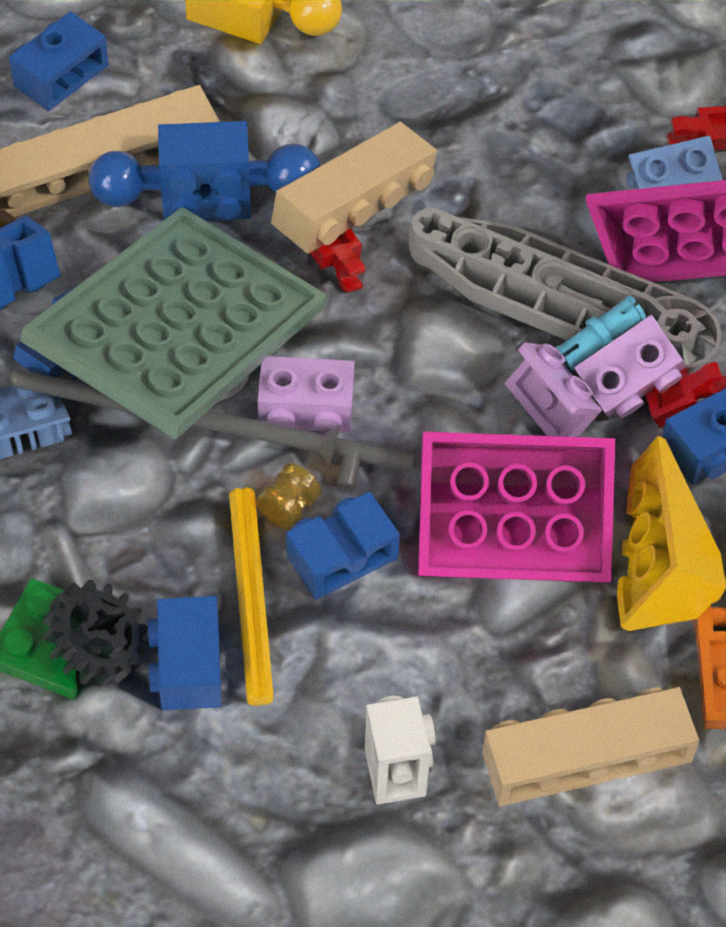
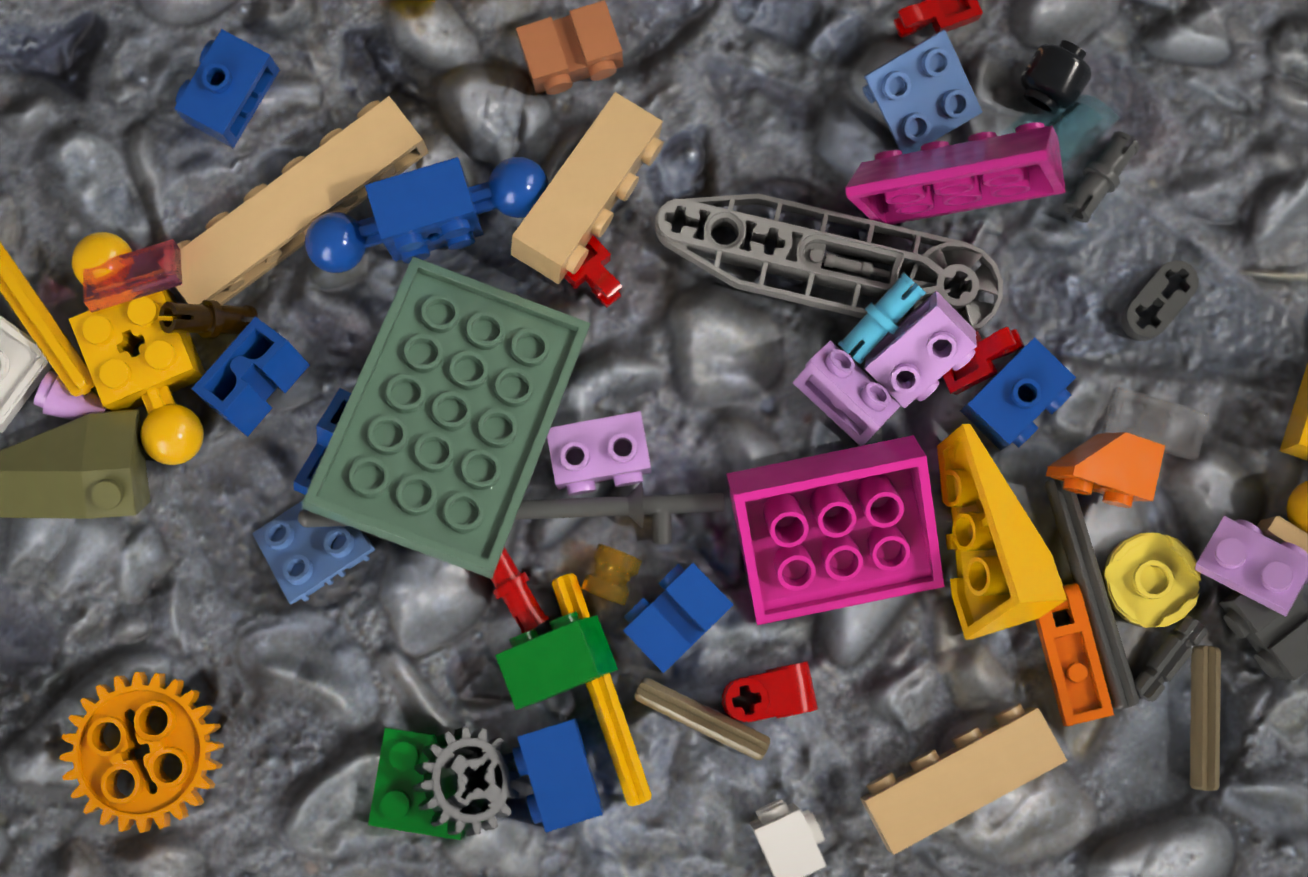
camera: 10 degrees left, 25 degrees up
none -> red pin [490,547,549,633]
none -> green brick [495,612,618,710]
none -> nougat brick [516,0,623,95]
none -> dark tan axle [634,677,770,760]
none -> red piece [721,661,818,722]

